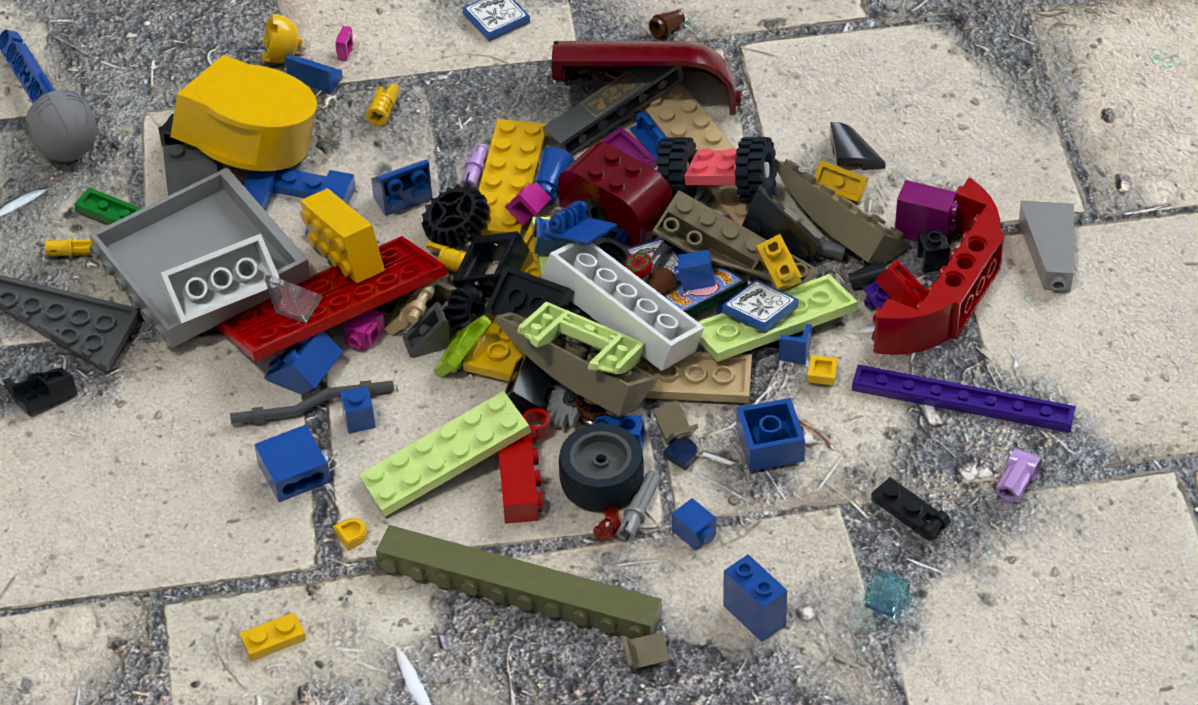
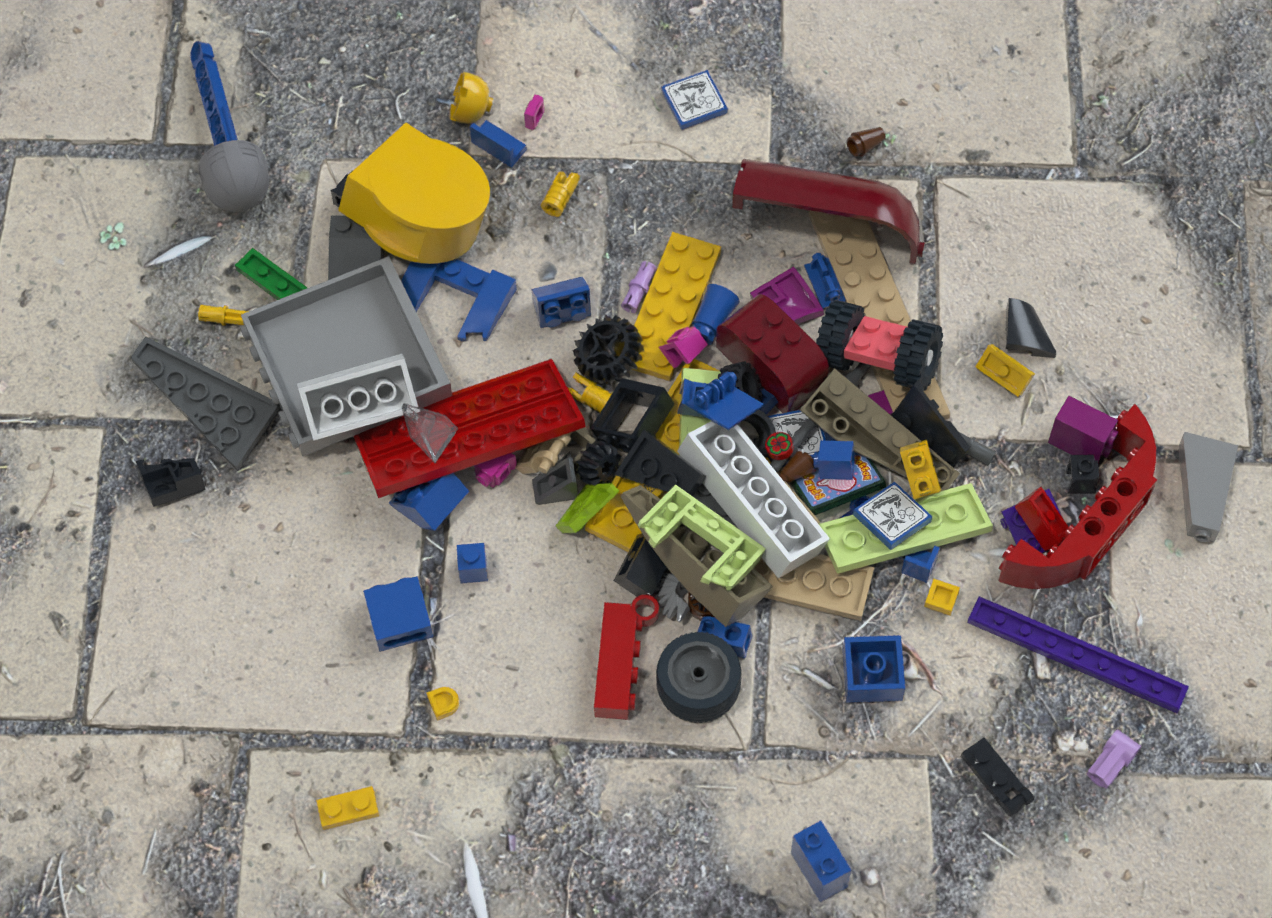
camera: 10 degrees right, 15 degrees up
dark grey bar [230,380,394,424] -> none
yellow brick [300,188,385,283] -> none
yellowish green plate [358,391,531,517] -> none
olive brick [376,525,662,639] -> none
dark grey brick [542,66,684,155] -> none
clear red arm [593,505,621,541] -> none
light grey axle [617,470,661,542] -> none
dark tan bracket [622,632,670,670] -> none
dark tan bracket [652,400,699,445] -> none
dark blue tile [663,438,697,470] -> none
blue brick [672,498,716,551] -> none
dark tan wedge [776,159,911,264] -> none
black cone [848,261,886,289] -> none
clear light blue brick [865,568,913,619] -> none

